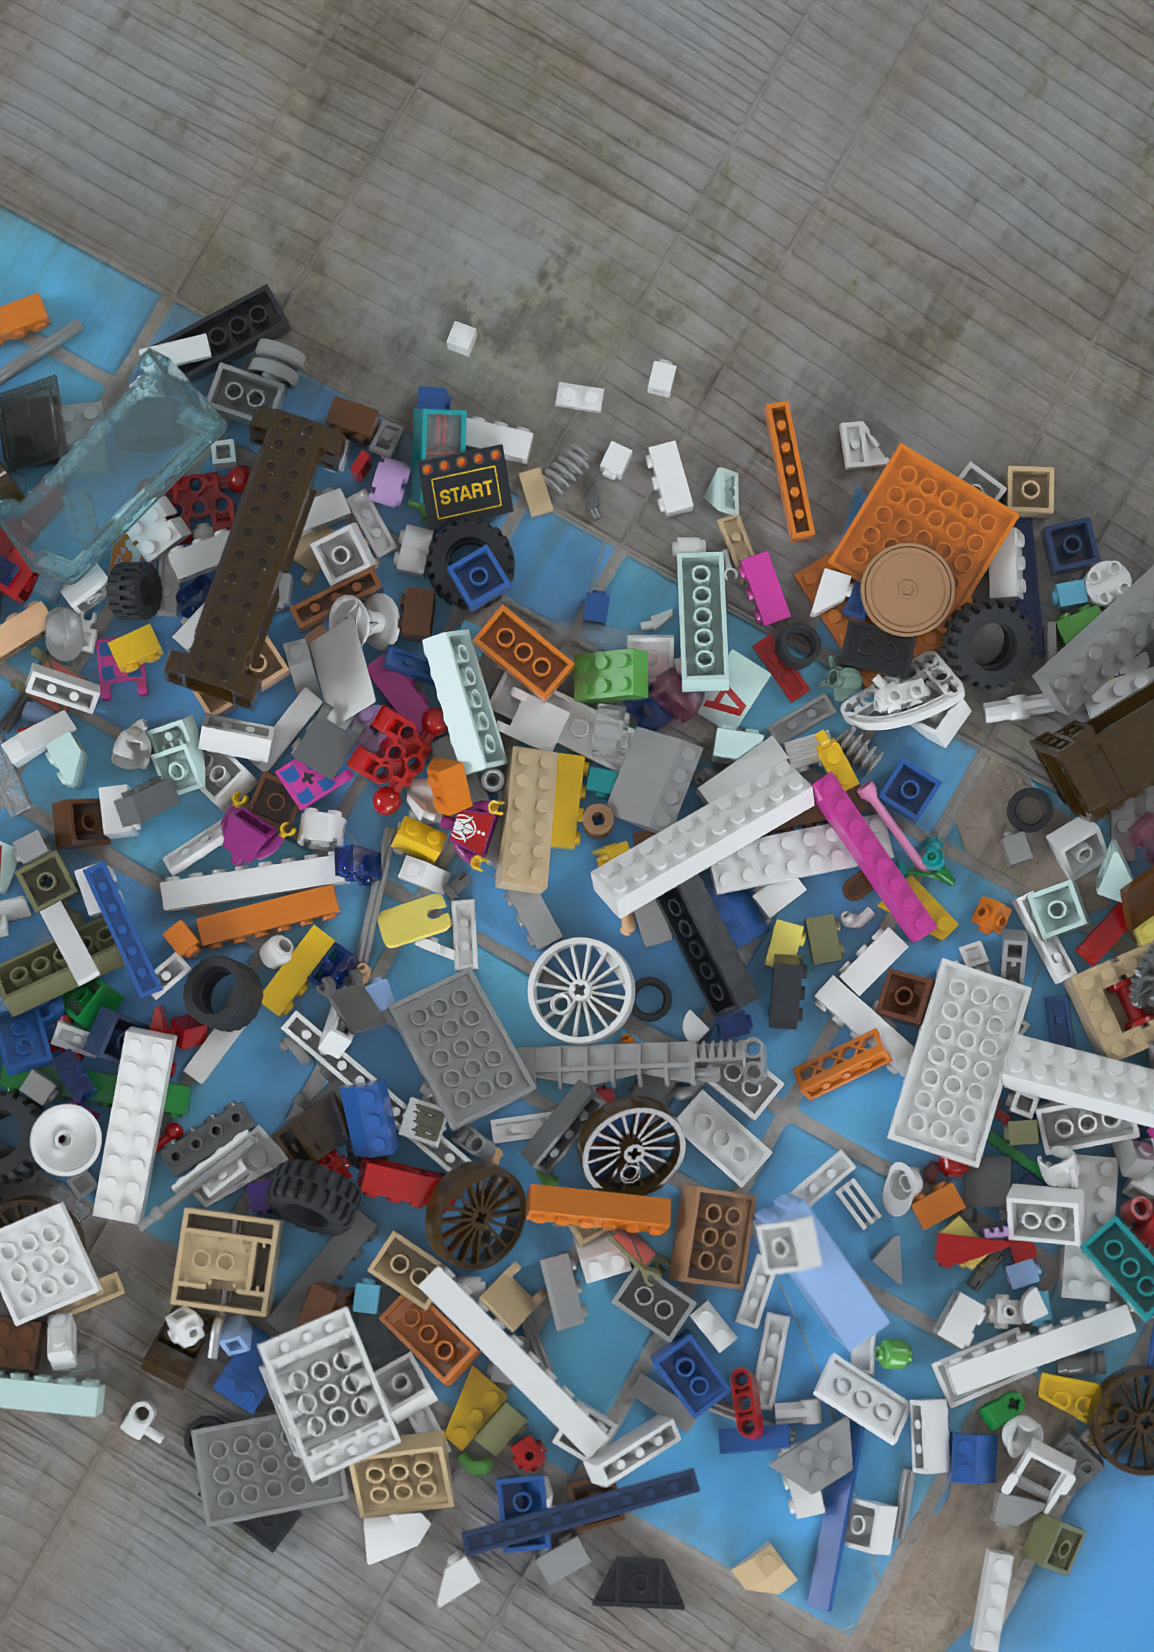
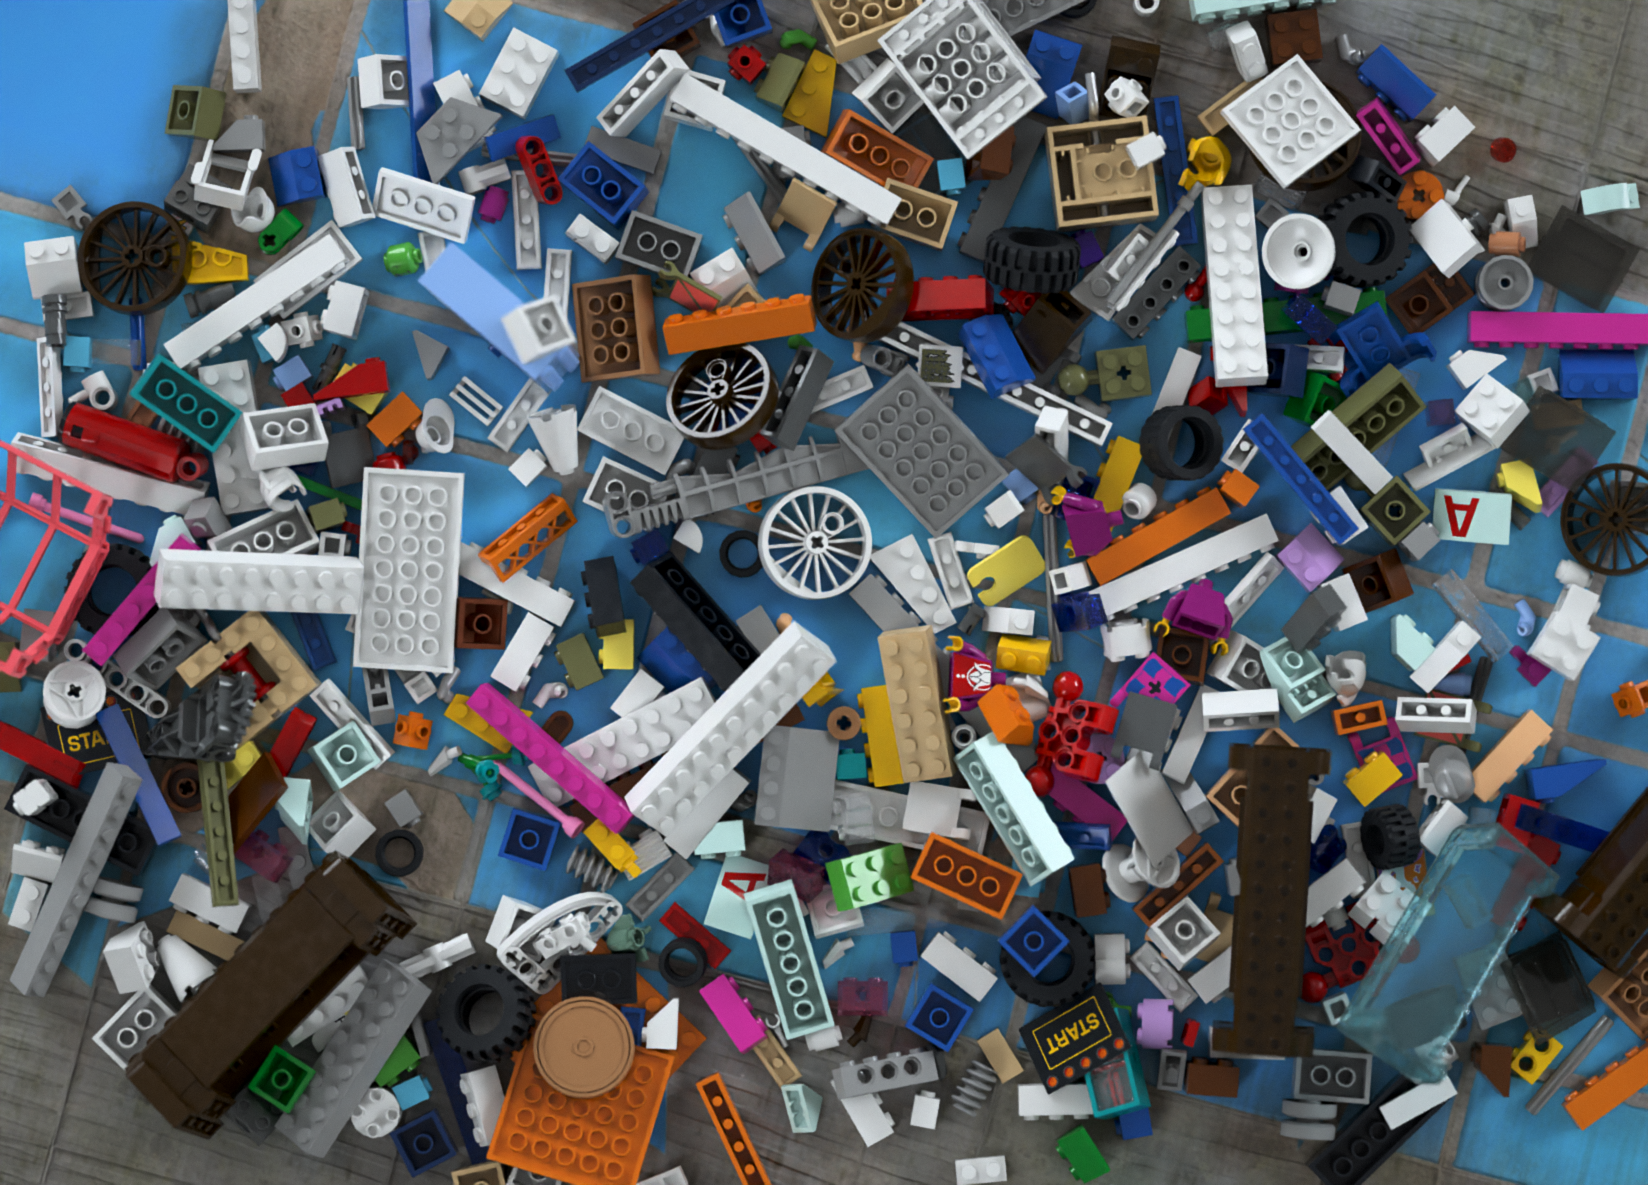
camera: 165 degrees right, 5 degrees up
none -> white bar [428,746,462,777]
none -> light grey arm [437,666,461,704]
none -> magenta brick [478,185,509,224]
none -> white brick [479,27,559,120]
none -> white brick [508,448,548,488]
none -> white cone [528,404,578,475]
none -> light grey brick [832,1047,939,1100]
none -> clear pink brick [837,977,888,1016]
none -> dark brown bar [847,1008,873,1048]
none -> white wing [870,534,957,634]
none -> blue brick [905,982,974,1052]
none -> white brick [920,931,998,1002]
none -> white slope [983,490,1024,529]
none -> white brick [1049,561,1092,595]
none -> magenta torso [1051,486,1124,558]
none -> green slope [1055,1123,1111,1184]
none -> olive brick [1058,345,1152,402]
none -> white brick [1125,131,1167,170]
none -> blue plate [1153,95,1198,247]
none -> yellow piece [1178,136,1232,191]
none -> lavender slope [1274,523,1345,593]
none -> orange brick [1330,700,1388,735]
none -> reddish brown slope [1470,1041,1512,1097]
none -> yellow brick [1511,1026,1564,1085]

